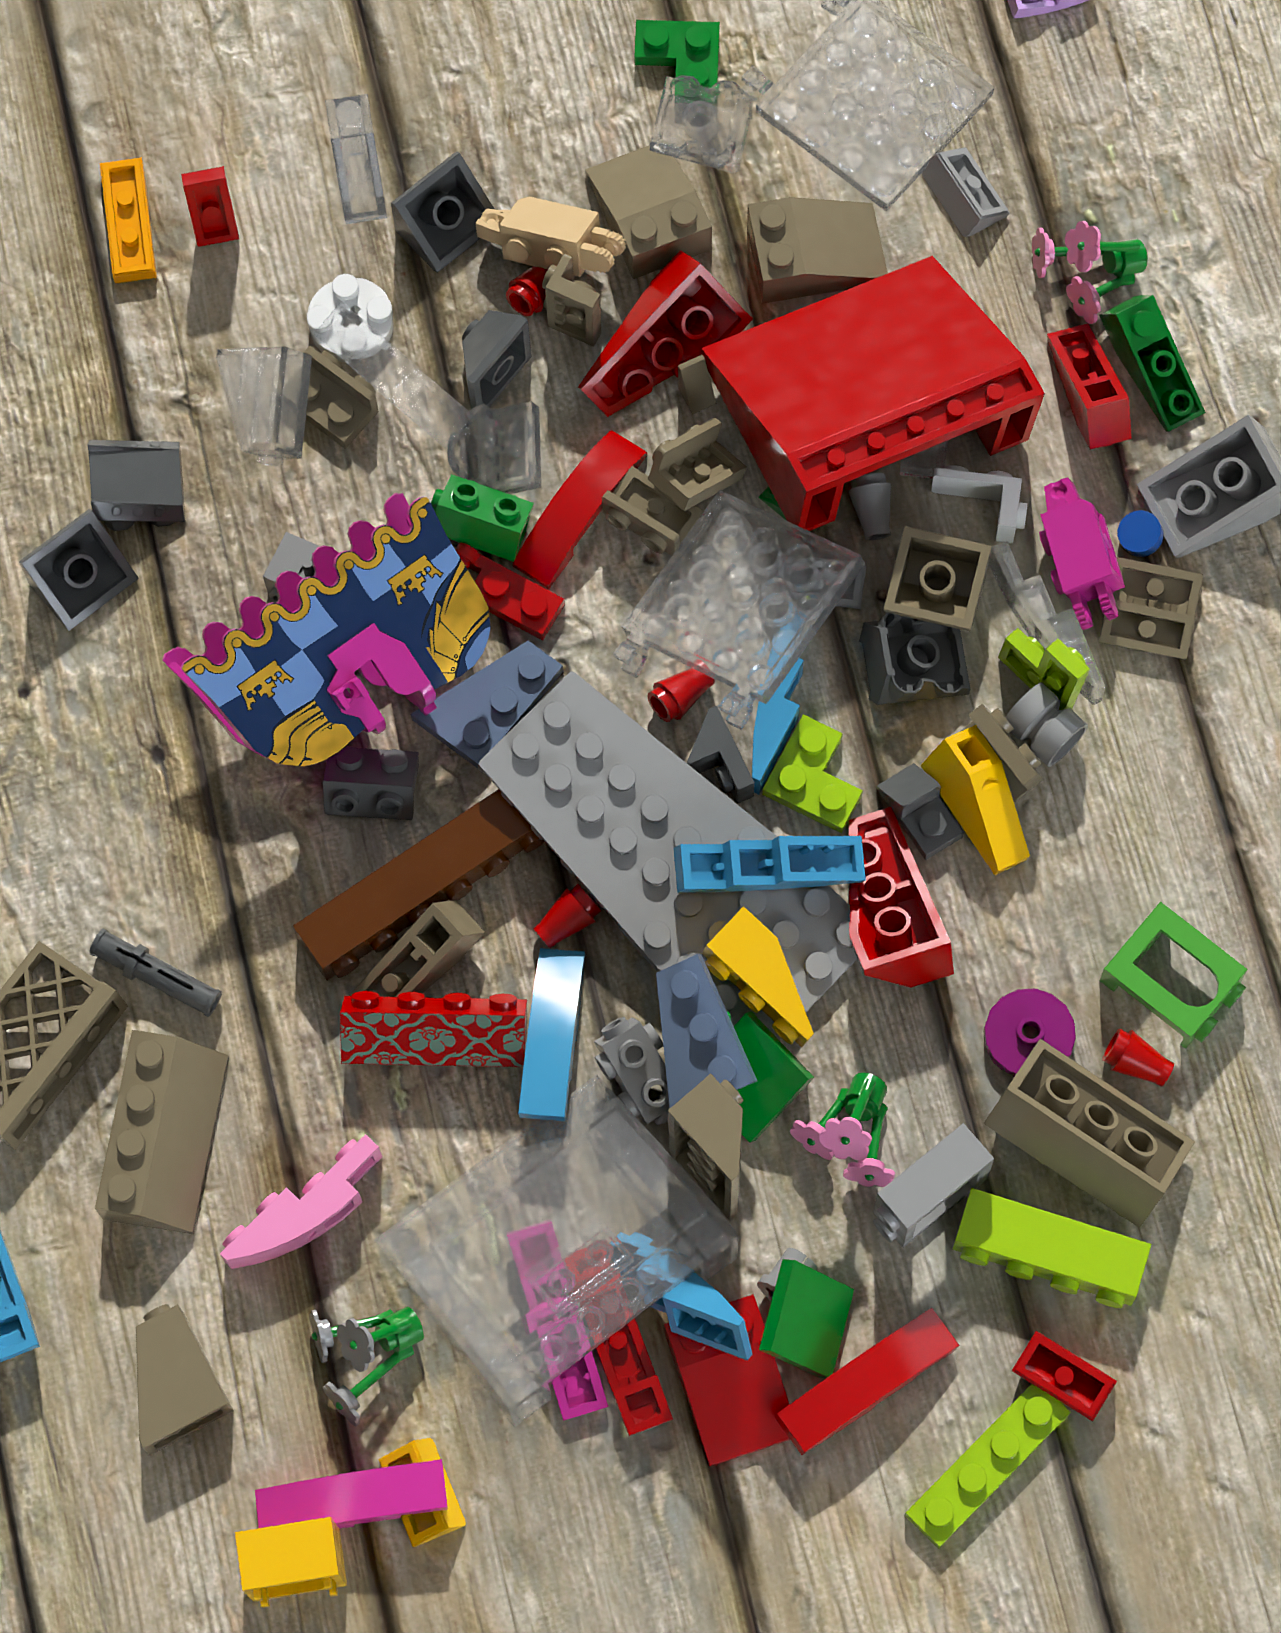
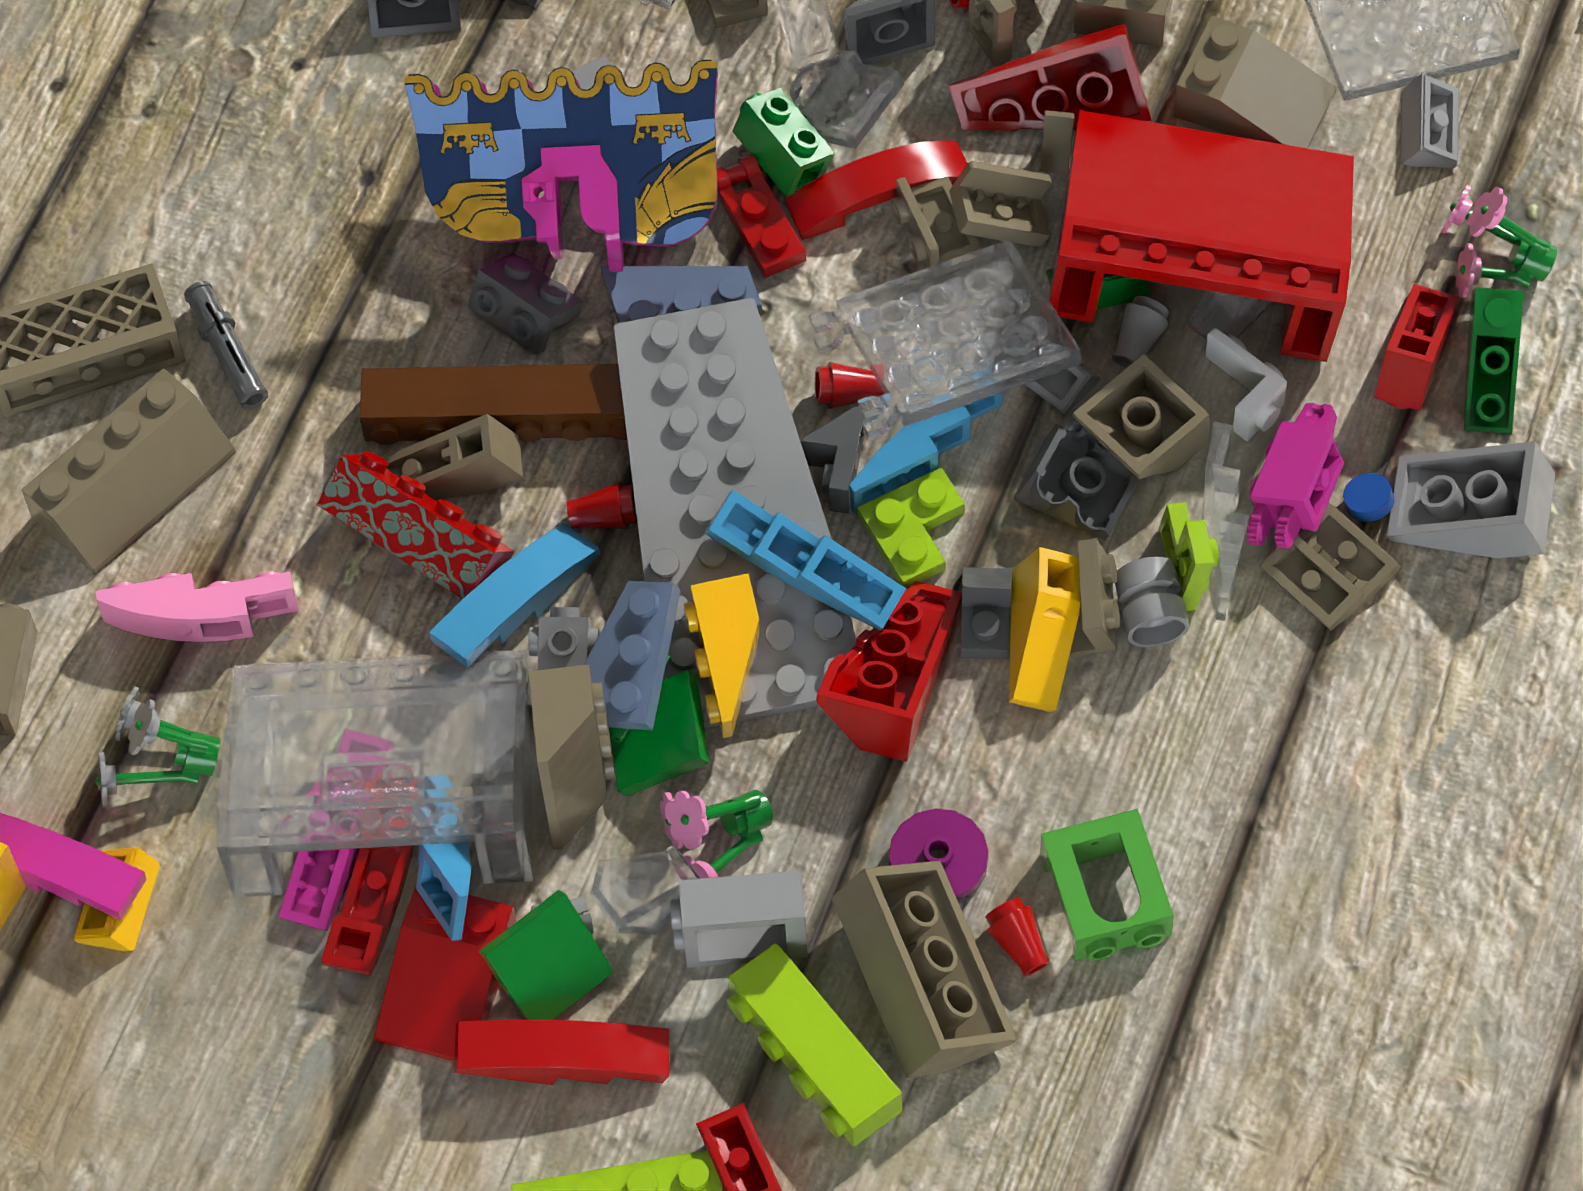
camera: 35 degrees right, 10 degrees down
none -> clear slope [590,845,700,935]

